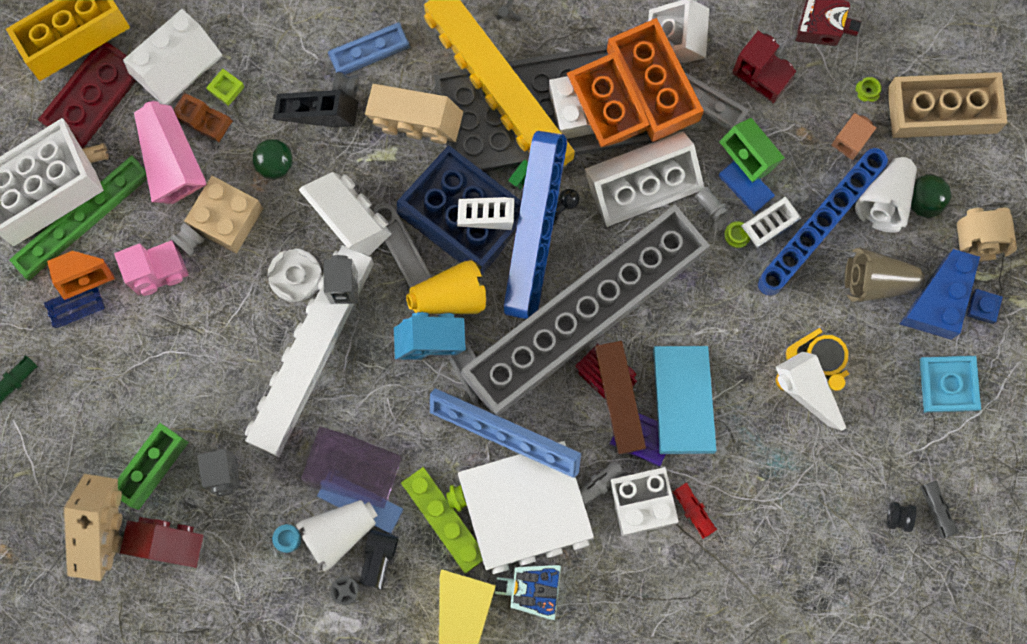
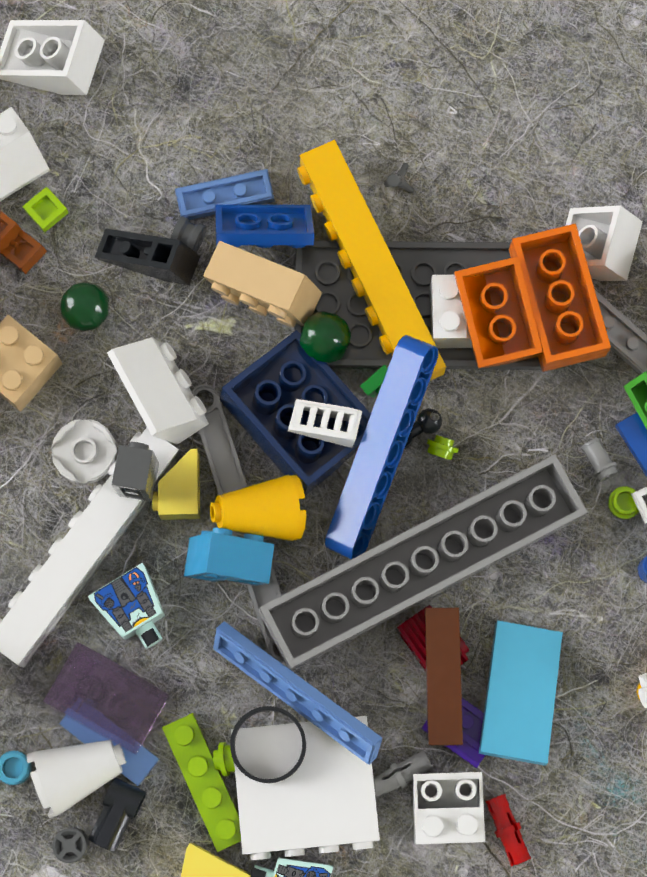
camera: 10 degrees right, 0 degrees up
white slope [585,131,704,227] -> none
none -> torso [88,563,165,649]
none -> light yellow slope [152,449,200,520]
none -> blue plate [215,204,314,248]
none -> black tyre [230,706,306,783]
none -> dark green hair [300,311,351,363]
none -> lime plate [426,435,459,460]

